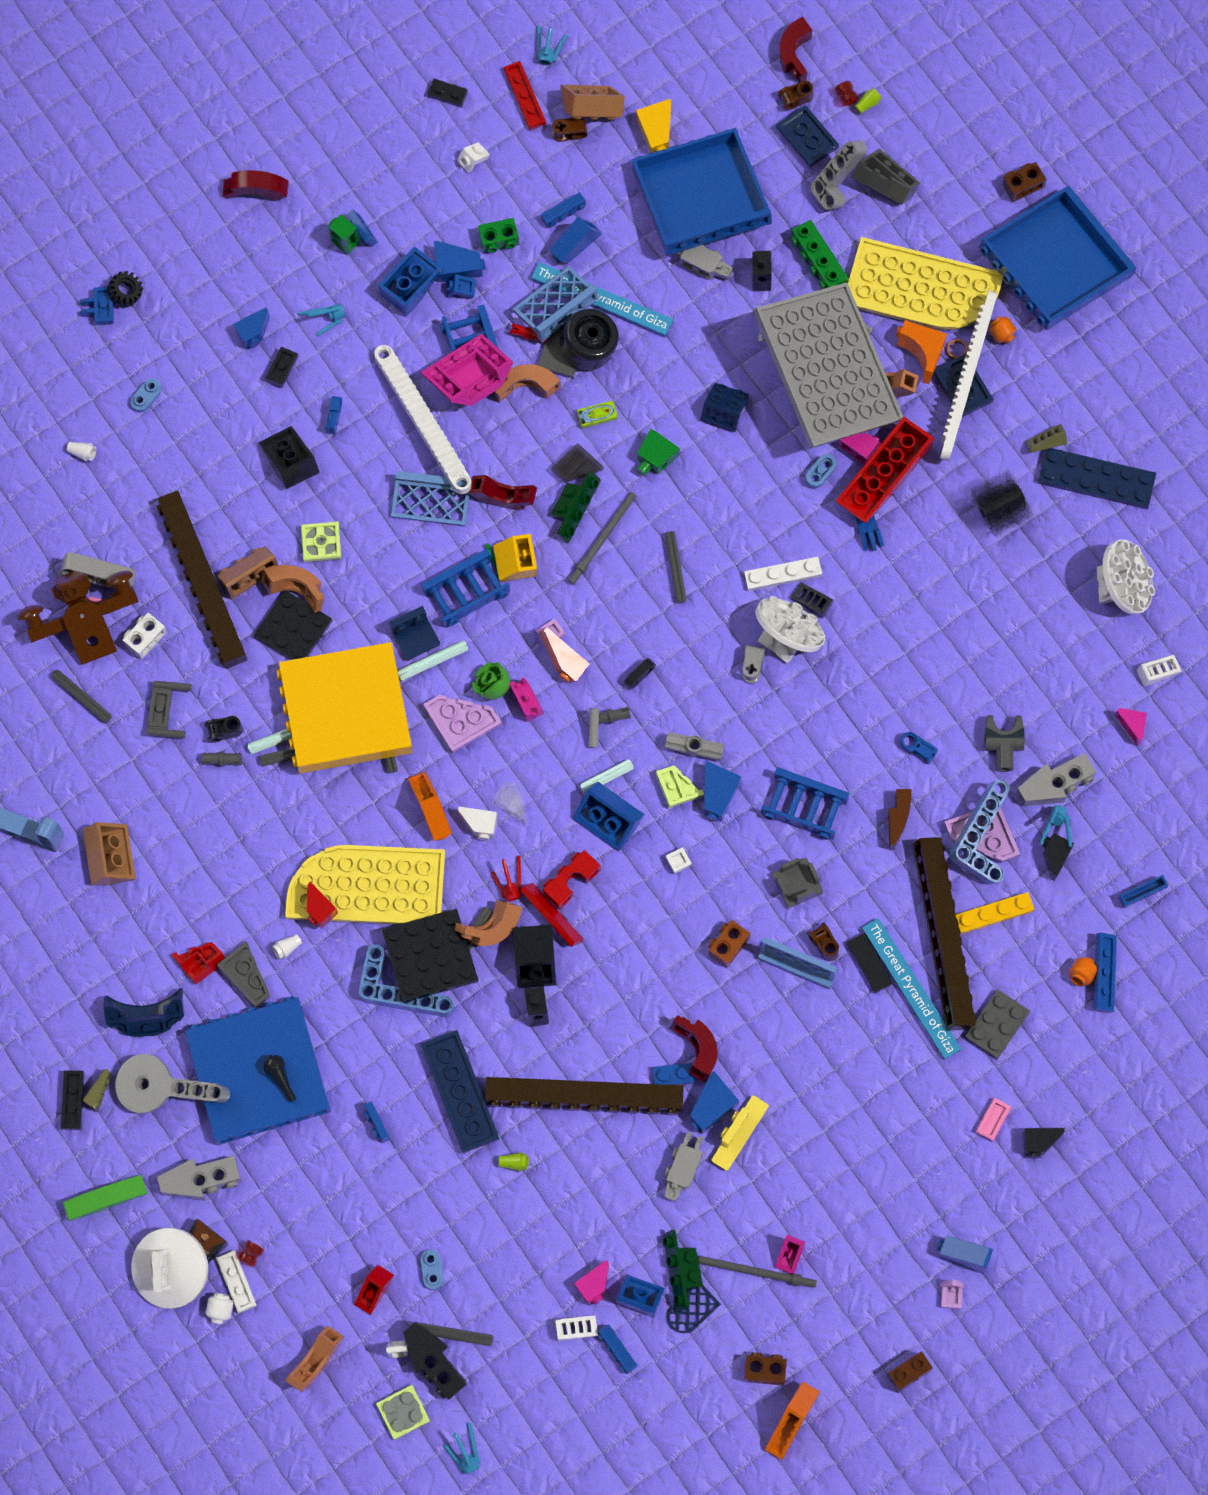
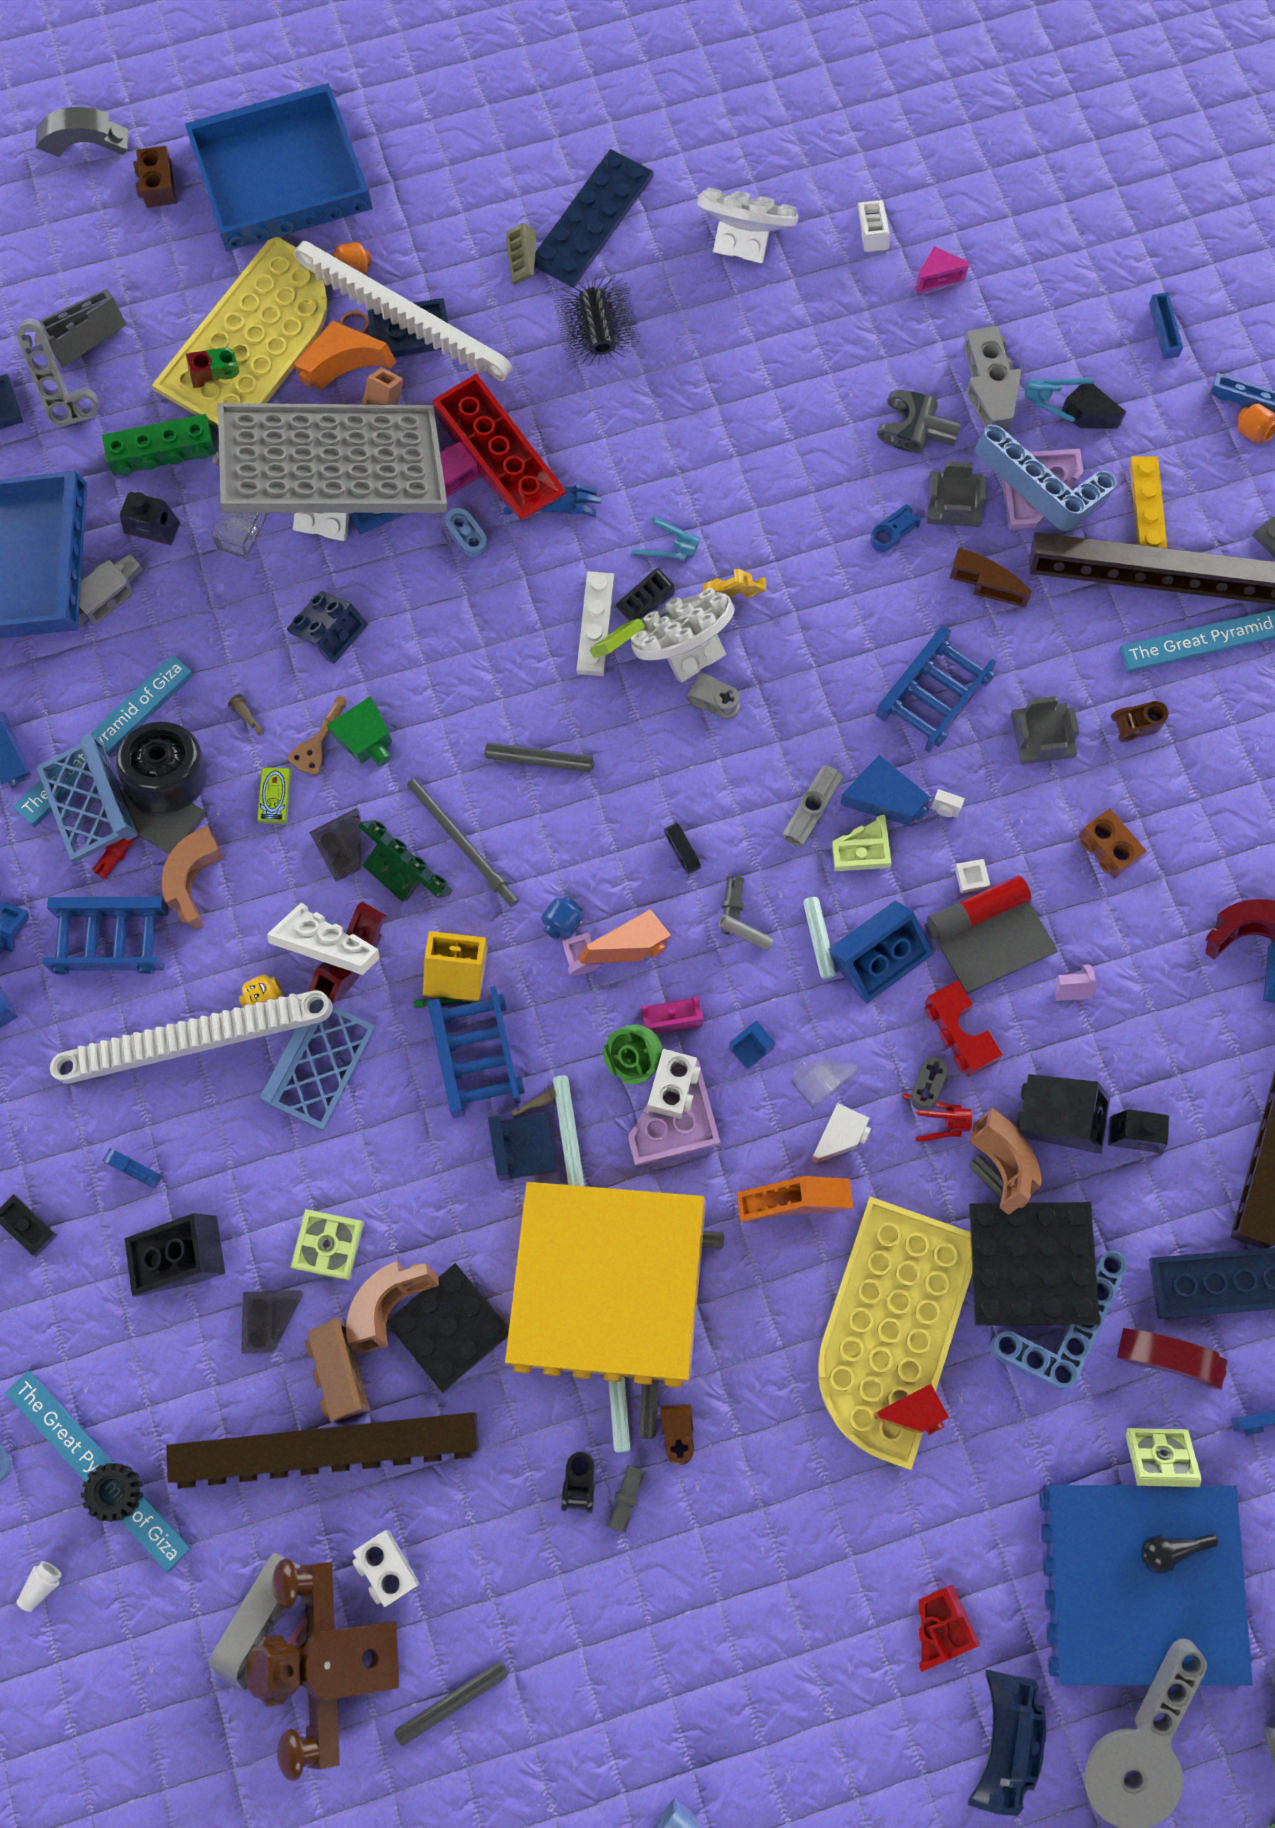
camera: 75 degrees left, 0 degrees up
medium nougat slope [83,822,136,885] -> none
dark grey plate [147,681,192,739] -> none
dark grey wing [217,941,270,1008] -> none
white cone [272,934,302,959] -> none
dark pink slope [421,333,513,406] -> none
red tile [521,883,584,947] -> none
medium blue fence [758,937,838,989] -> none
black tile [847,933,892,994] -> none
none -> dark azure tile [5,1371,192,1572]
none -> dark grey arch [36,107,128,157]
none -> black tyre [81,1463,143,1522]
none -> leg [185,348,240,389]
none -> dark tan piece [228,694,264,736]
none -> yellow head [239,974,284,1008]
none -> clear smoke wing [241,1290,303,1354]
none -> white wing [267,903,379,975]
none -> medium nougat piece [288,695,347,775]
none -> dark tan piece [511,1085,557,1119]
none -> blue head [541,896,583,940]
none -> lime tile [589,619,645,658]
none -> dark azure plant [632,516,700,561]
none -> white brick [648,1049,701,1119]
none -> reddish brown piece [660,1403,694,1465]
none -> yellow piece [702,569,766,599]
none -> blue panel [729,1021,775,1069]
none -> dark grey beam [911,1057,948,1111]
none -> dark grey door [925,875,1058,994]
none -> dark grey panel [927,461,986,527]
none -> white plate [931,789,965,818]
none -> lavender tile [1054,964,1097,1001]
none -> dark red arch [1117,1328,1228,1390]
none -> yellowish green piece [1125,1428,1202,1487]

